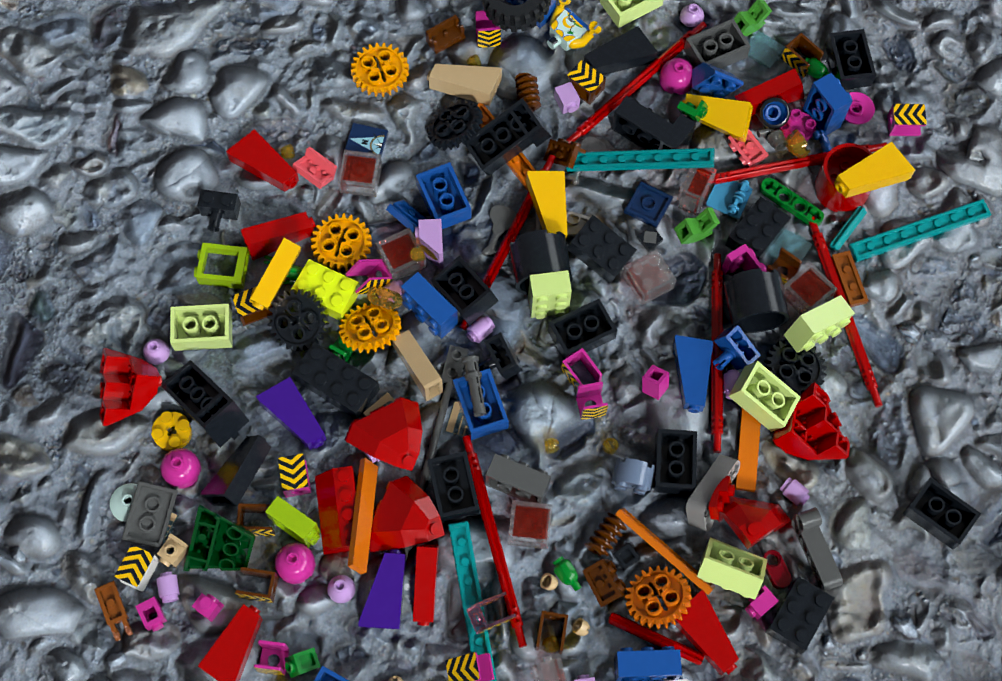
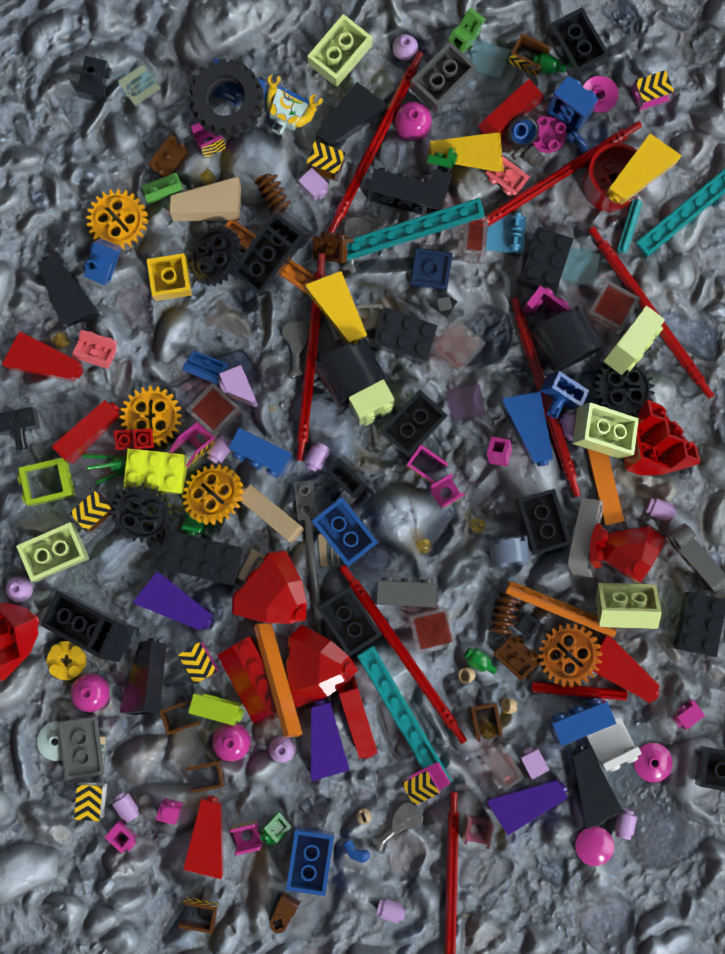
camera: 20 degrees left, 15 degrees up
dark orange hinge [94,580,133,641] -> none
tan brick [157,533,189,568] -> none
dark green wedge [183,504,256,571] -> none
yellow slope [250,238,301,310] -> none
piece [338,150,382,197] -> none
dark blue tile [344,123,389,165] -> none
clear yellow beam [367,286,402,310] -> none
clear yellow hinge [410,245,425,262] -> none
blue brick [416,162,472,229] -> none
black brick [431,256,498,326] -> none
dark grey pin [462,356,486,417] -> none
clear pink piece [467,592,516,634] -> none
bright green brick [674,207,720,244] -> none
blue slope [692,62,744,98] -> none
dark pink brick [745,586,779,620] -> none
green beam [760,178,824,226] -> none
dark red piece [763,550,791,590] -> none
reddish brown piece [767,247,802,288] -> none
clear yellow hair [786,129,810,158] -> none
dark orange plate [831,250,869,307] -> none
none -> black slope [38,255,100,329]
none -> blue brick [83,239,122,285]
none -> red slope [114,428,154,450]
none -> bright green bracket [142,173,184,204]
none -> yellow brick [147,253,193,301]
none -> clear purple piece [447,384,486,421]

